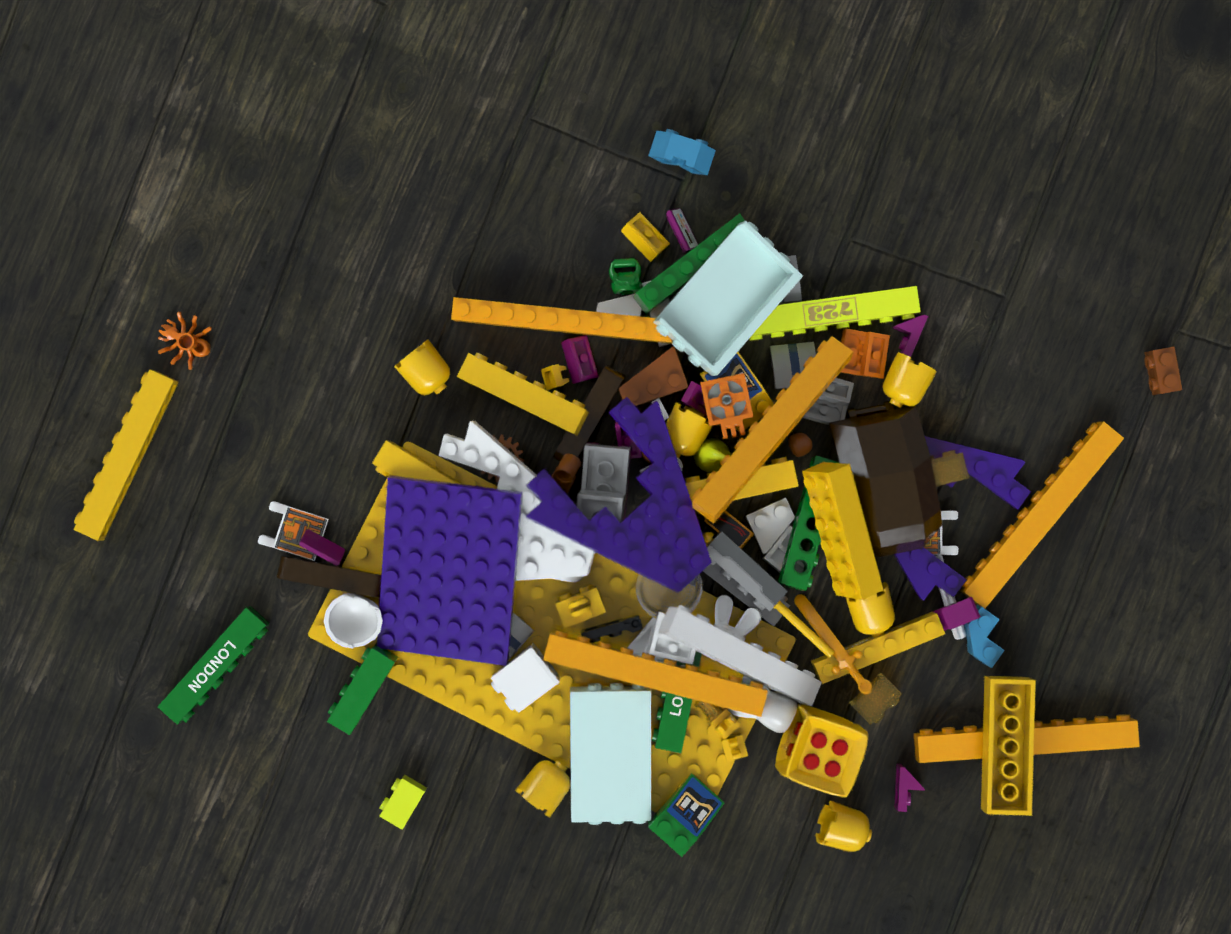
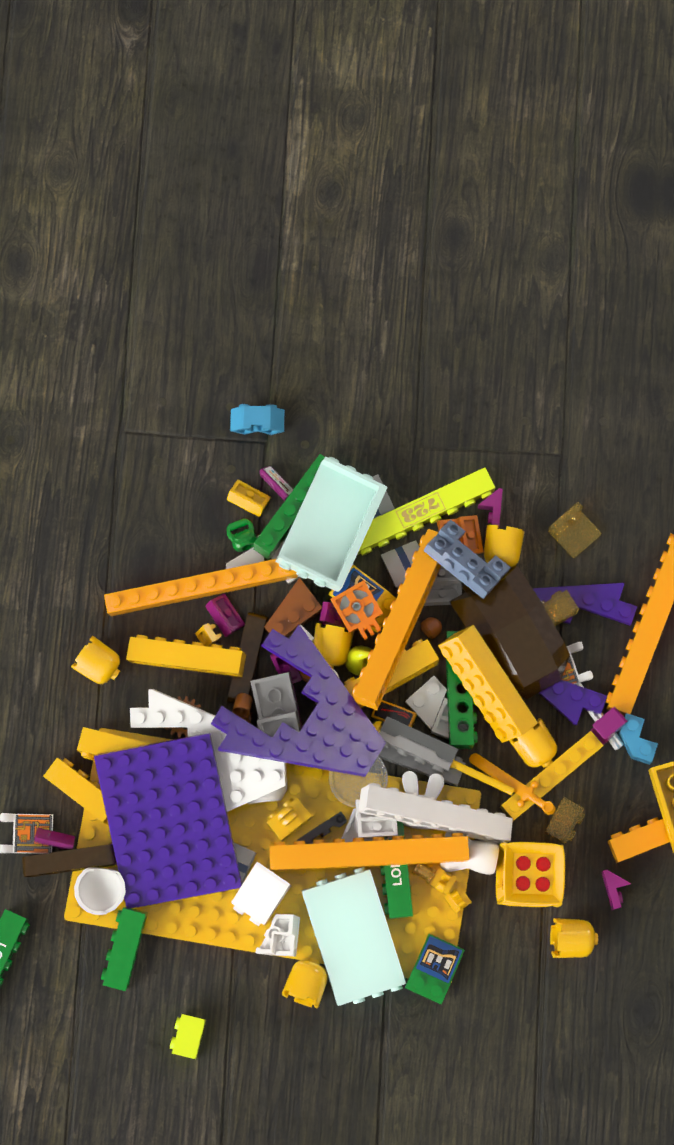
camera: 15 degrees left, 10 degrees down
none -> yellow brick [43,758,108,824]
none -> white slope [256,914,300,957]
none -> sand blue bracket [424,520,511,599]
none -> clear yellow bracket [548,502,601,558]

